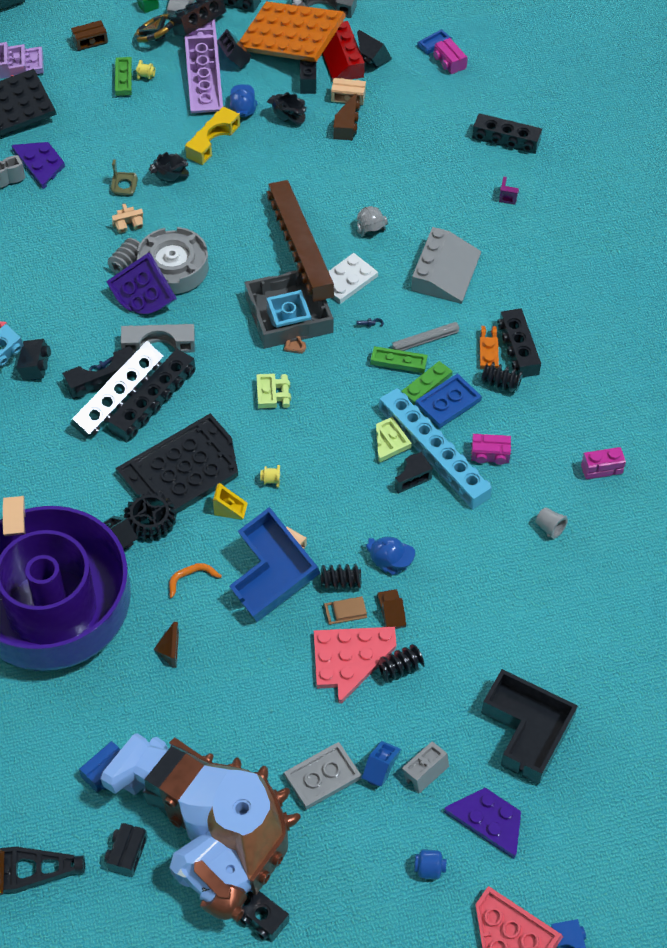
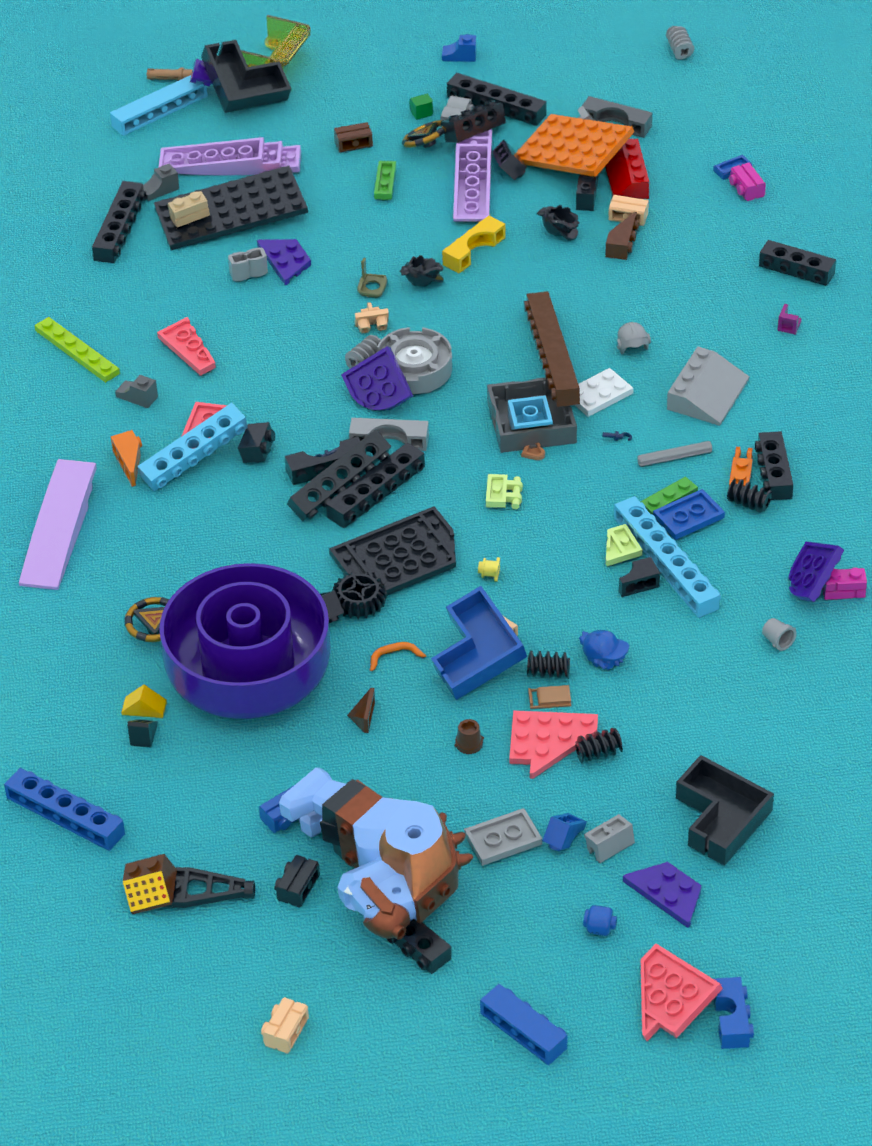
camera: 10 degrees right, 10 degrees down
light nougat slope [3,496,25,536] -> none
light yellow brick [136,60,156,80] -> none
yellow slope [213,483,248,520] -> none
blue hair [229,84,258,117] -> none
black slope [357,30,392,66] -> none
bright green plate [370,346,428,373] -> none
reddish brown slope [377,589,406,629] -> none
dark pink brick [471,434,511,465] -> none
none -> reddish brown piece [454,719,484,754]
none -> dark purple plate [788,541,844,602]

